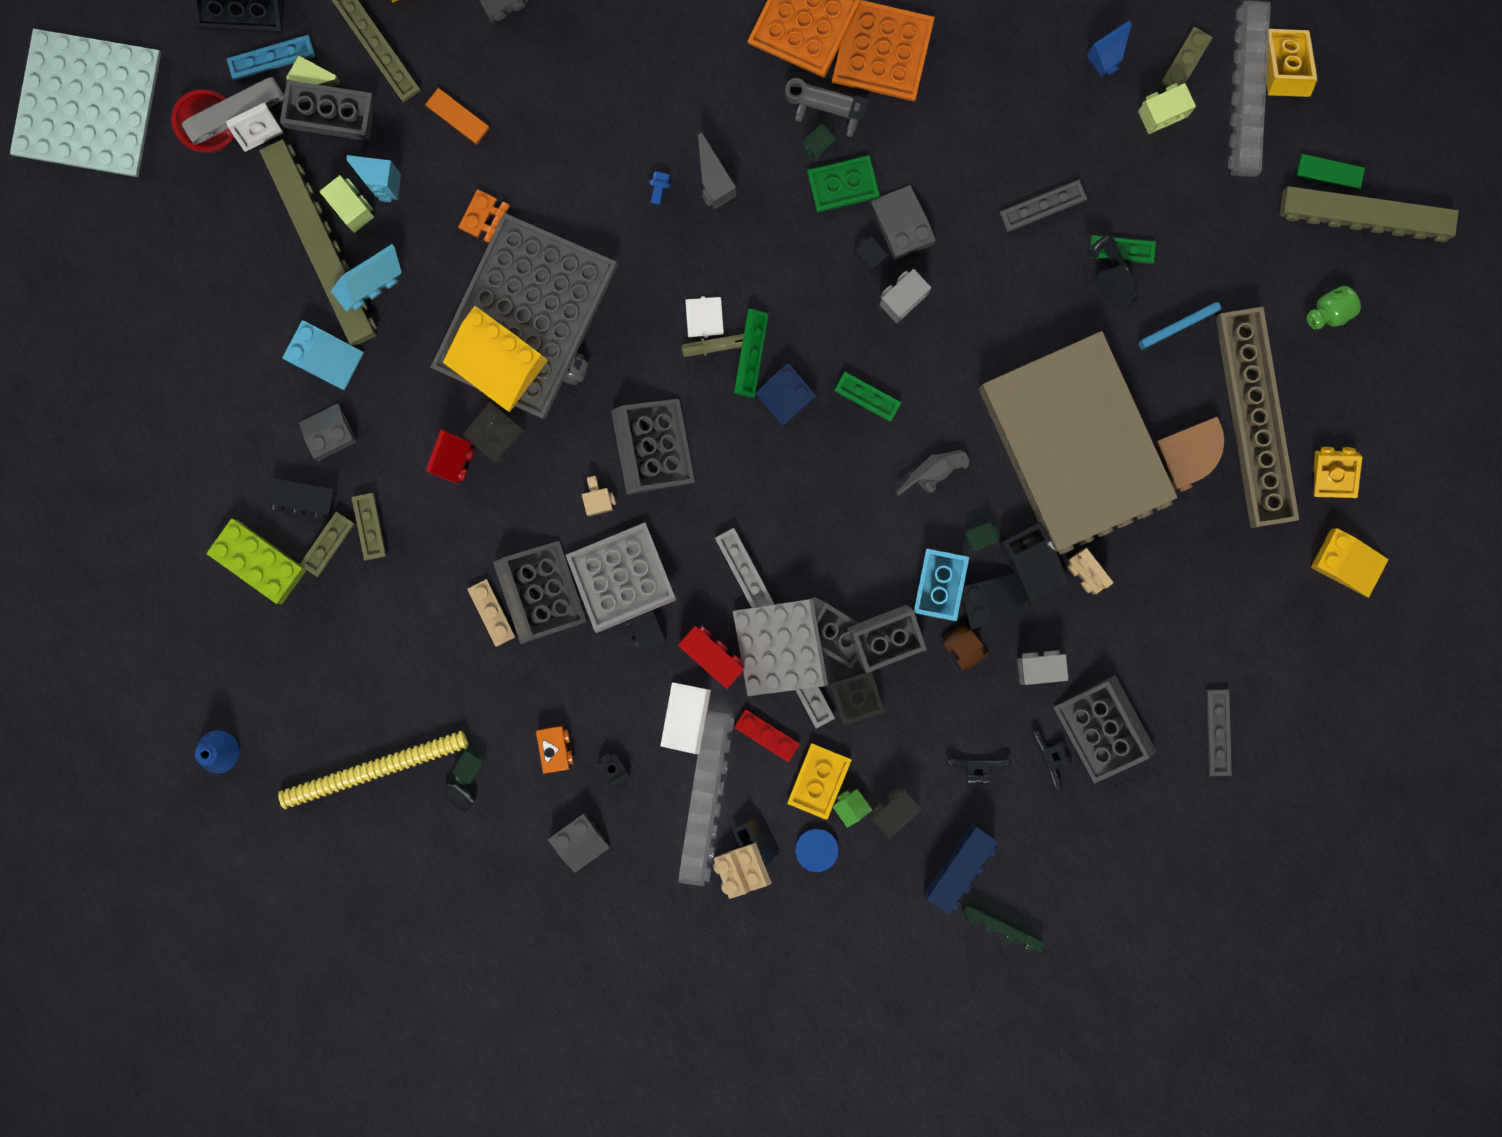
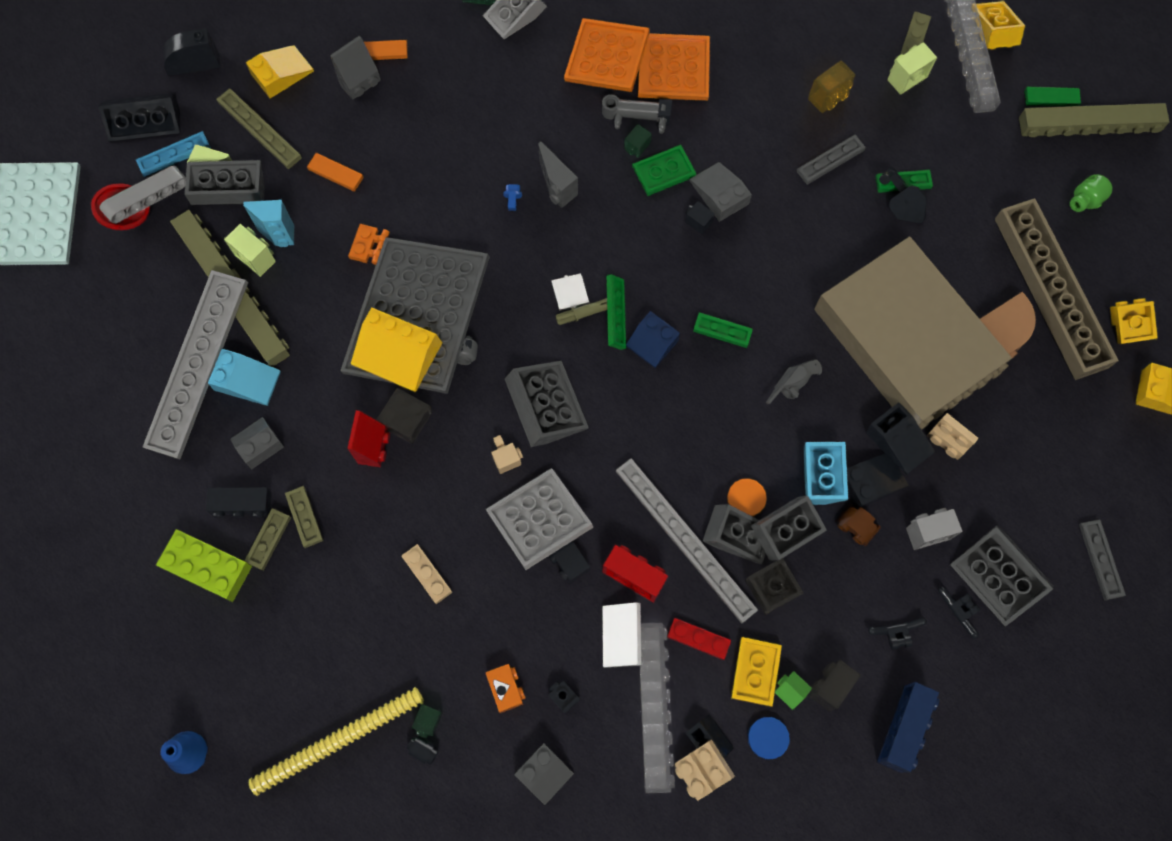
camera: 15 degrees left, 15 degrees down
white plate [226,102,283,152] -> none
medium azure slope [331,244,402,312] -> none
dark grey slope [493,541,587,644] -> none
light grey plate [733,599,828,696] -> none
light grey brick [880,269,931,323] -> none
clear green plate [962,903,1046,953] -> none
clear green brick [965,522,1000,553] -> none
blue slope [1087,21,1132,77] -> none
dark azure tile [1138,302,1222,350] -> none
none -> light grey plate [143,270,248,459]
none -> orange tile [727,479,767,517]
none -> clear yellow brick [808,60,855,113]

